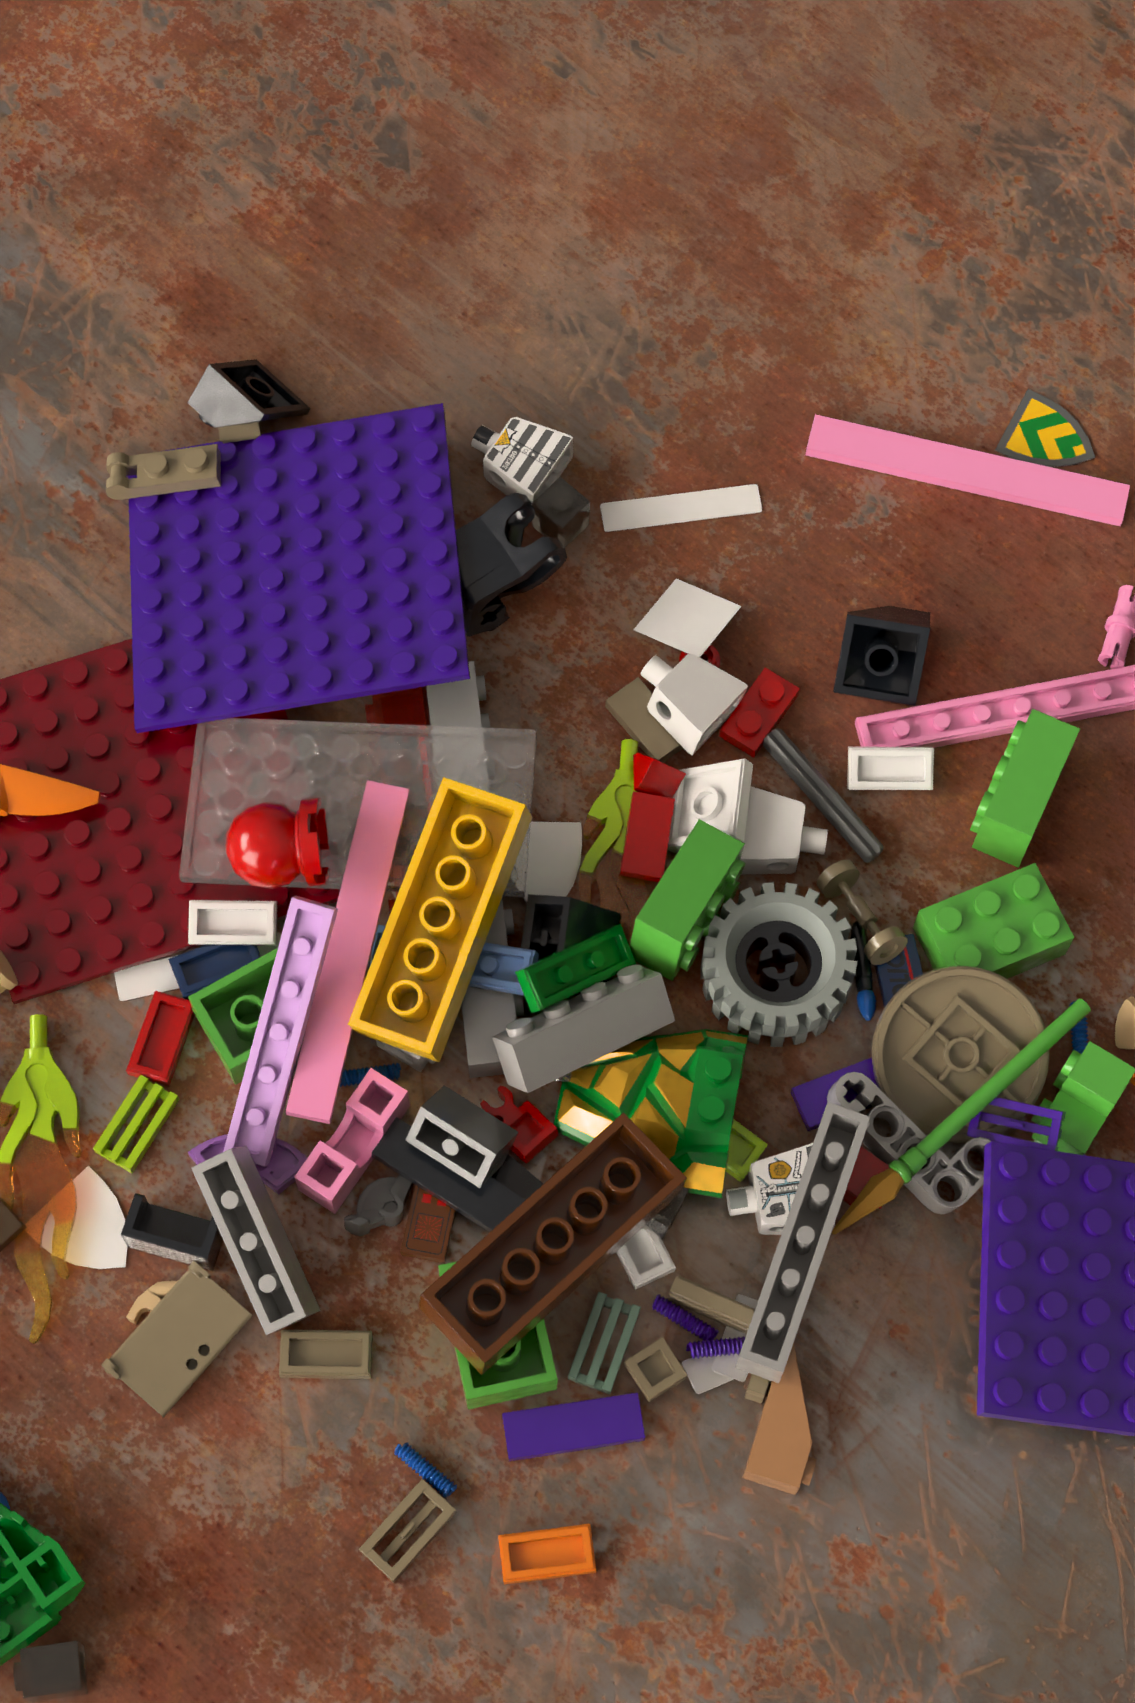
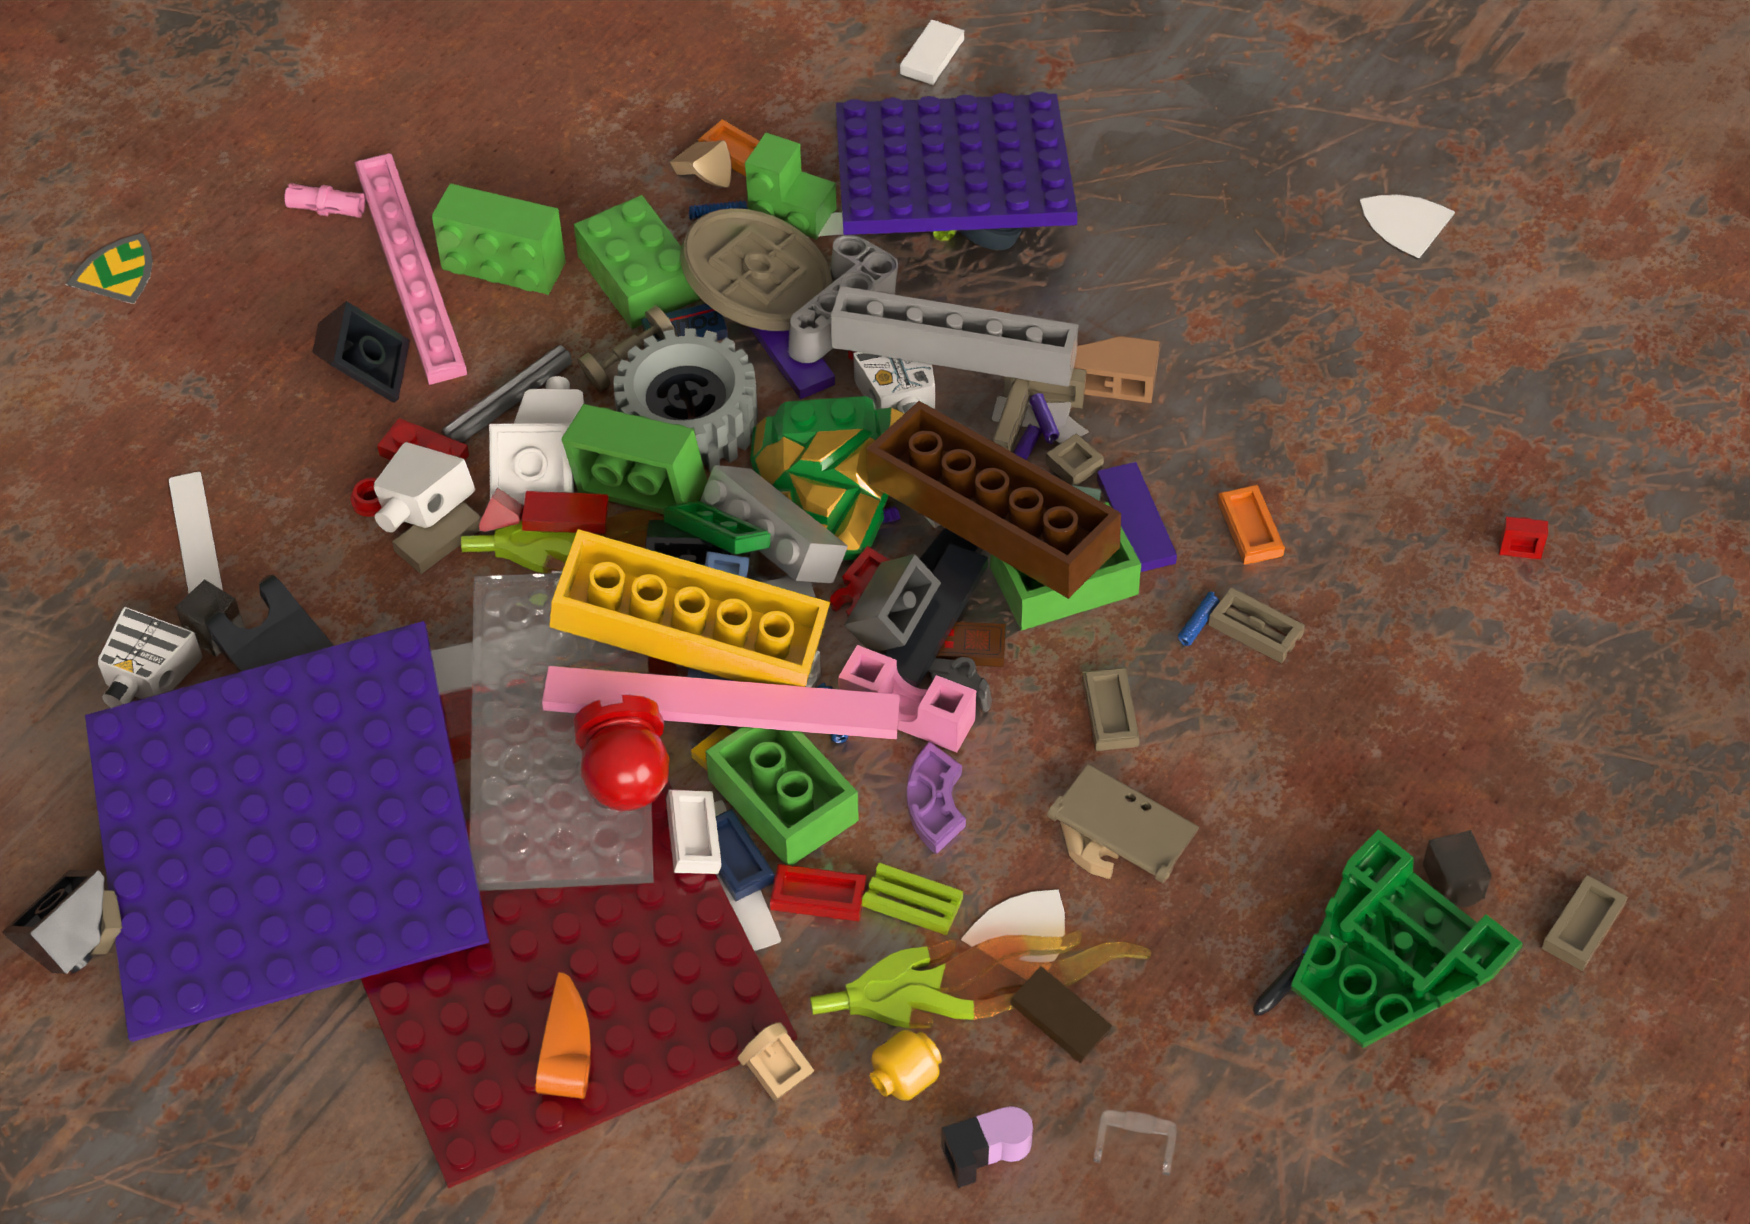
camera: 95 degrees left, 15 degrees down
dark tan plate [106,444,221,500] -> none
black panel [121,1193,223,1271] -> none
light grey brick [191,1146,321,1335] -> none
lavender plate [223,896,338,1167] -> none
white sticker [634,579,741,657] -> none
bright pink tile [805,414,1130,526] -> none
bright green piece [831,998,1091,1235] -> none
white tile [847,746,934,790] -> none
dark purple tile [967,1097,1066,1151] -> none

